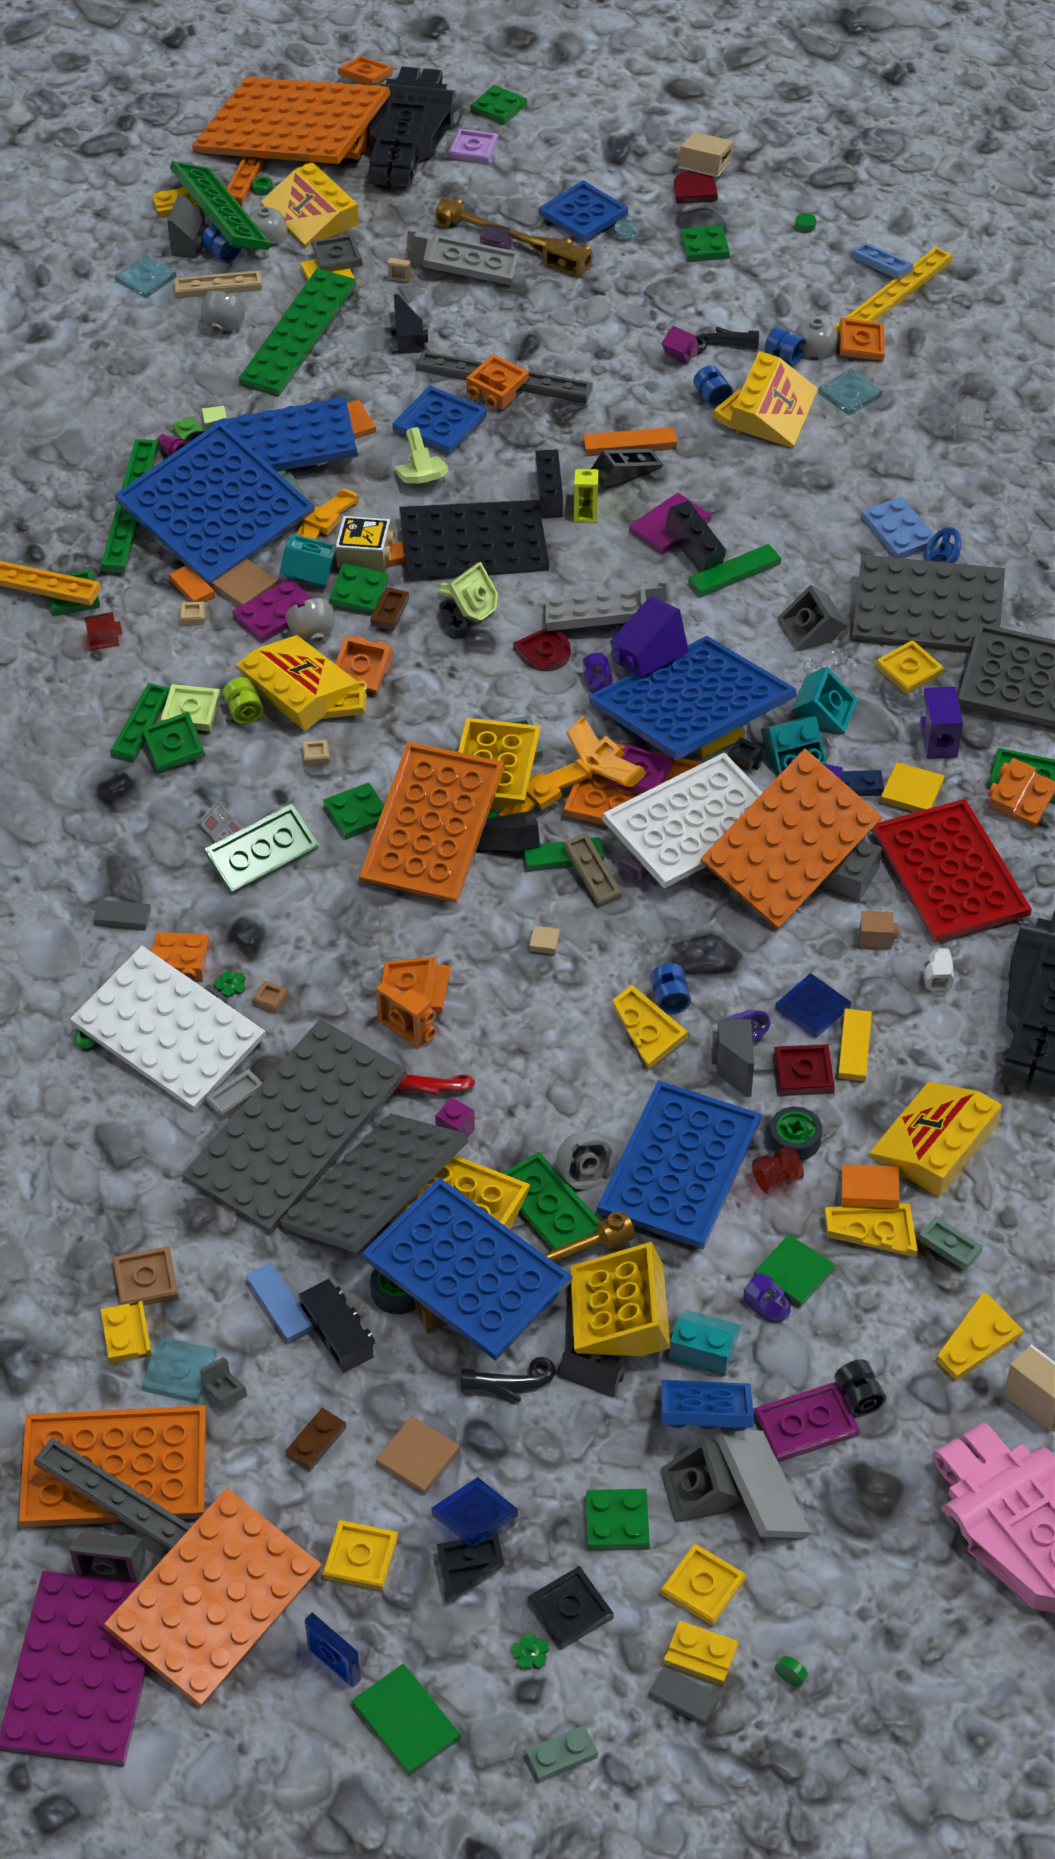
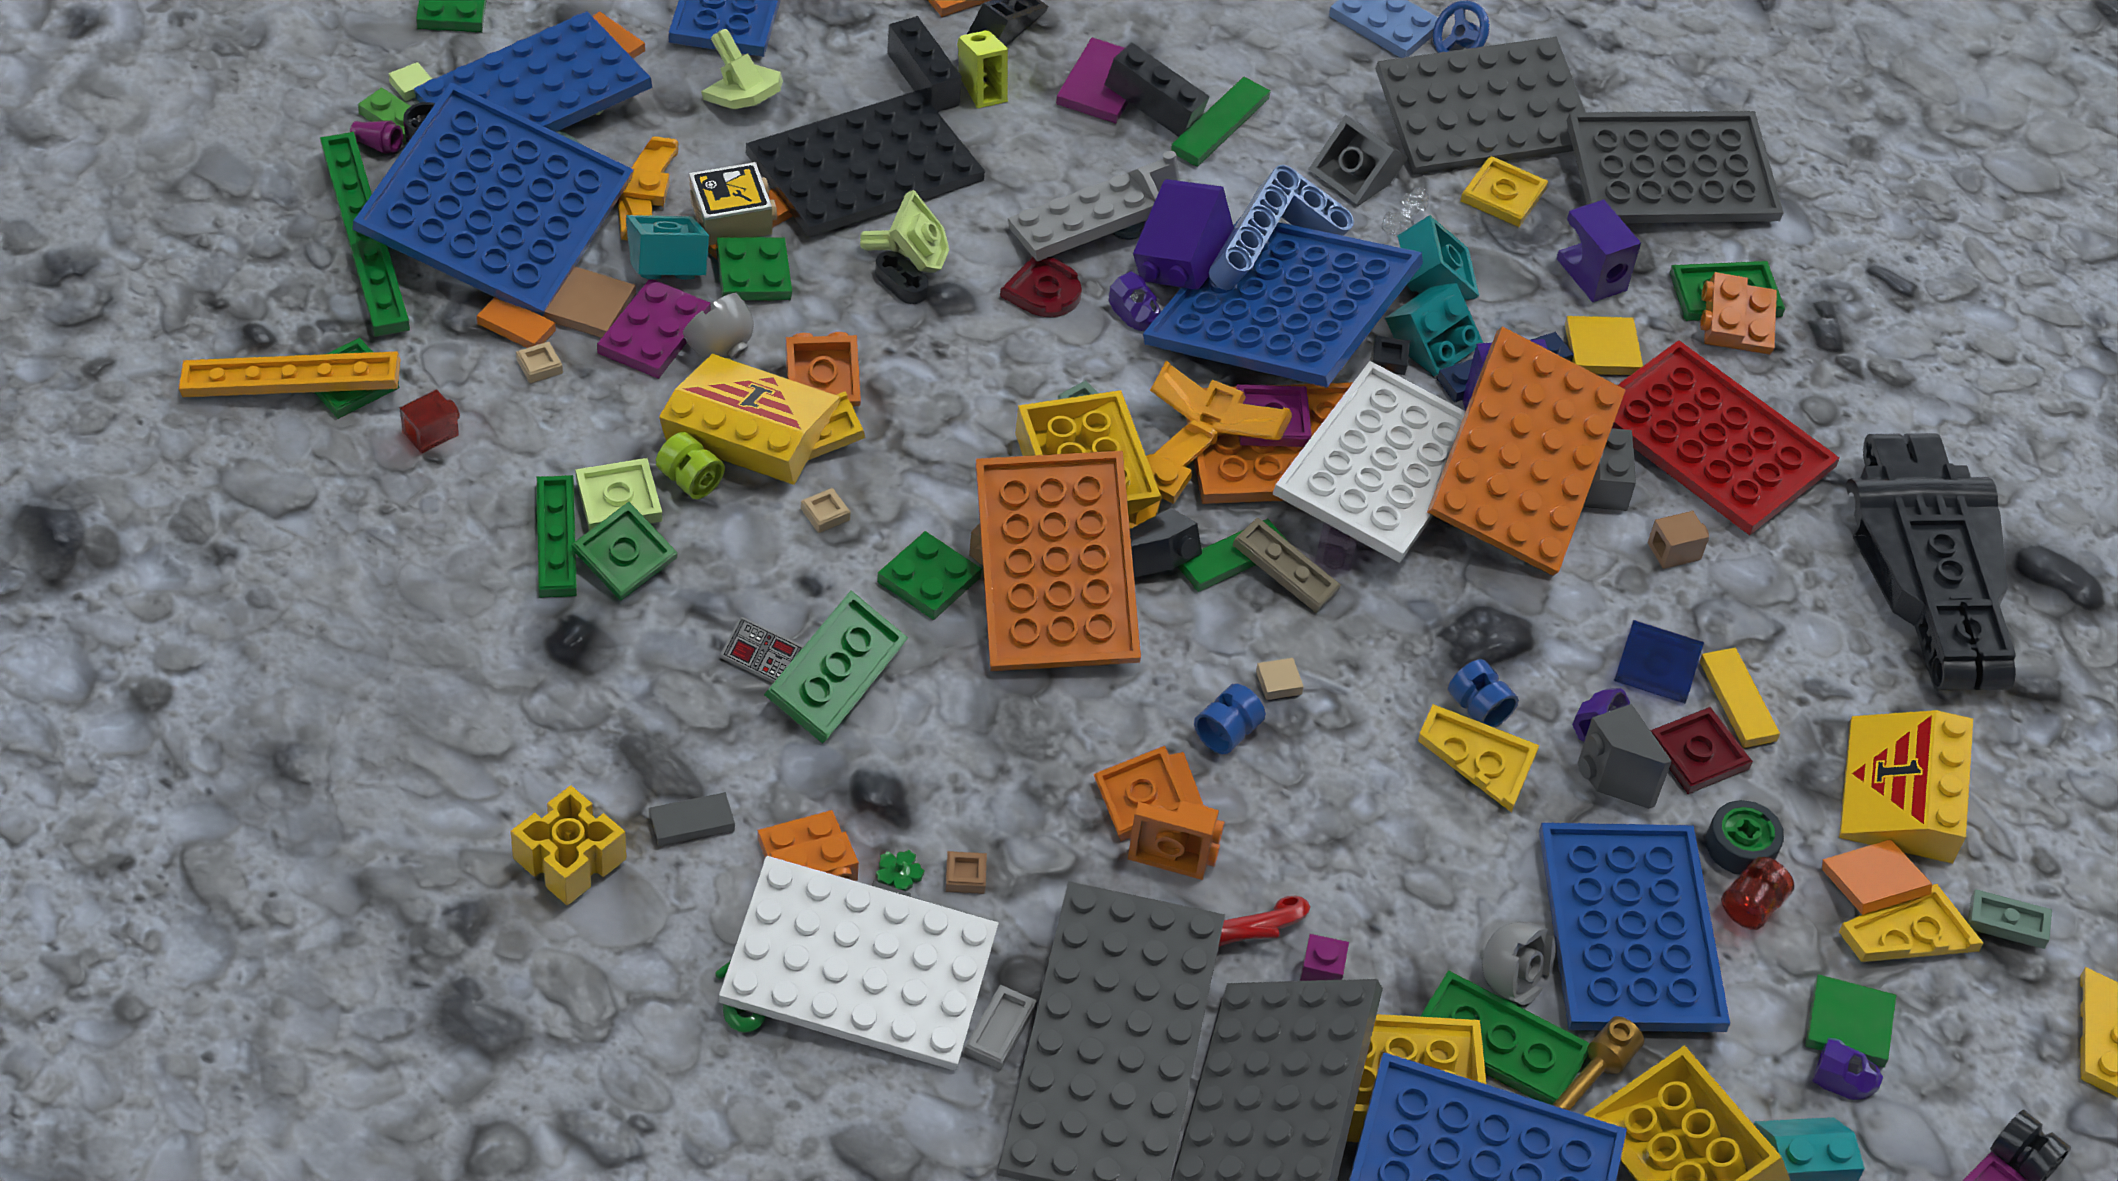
camera: 30 degrees left, 0 degrees up
reddish brown plate [370,587,409,631] -> none
white rock [923,948,954,992] -> none
none -> yellow brick [510,785,627,906]
none -> blue wheel [1194,684,1266,754]
none -> medium blue beam [1209,165,1354,290]

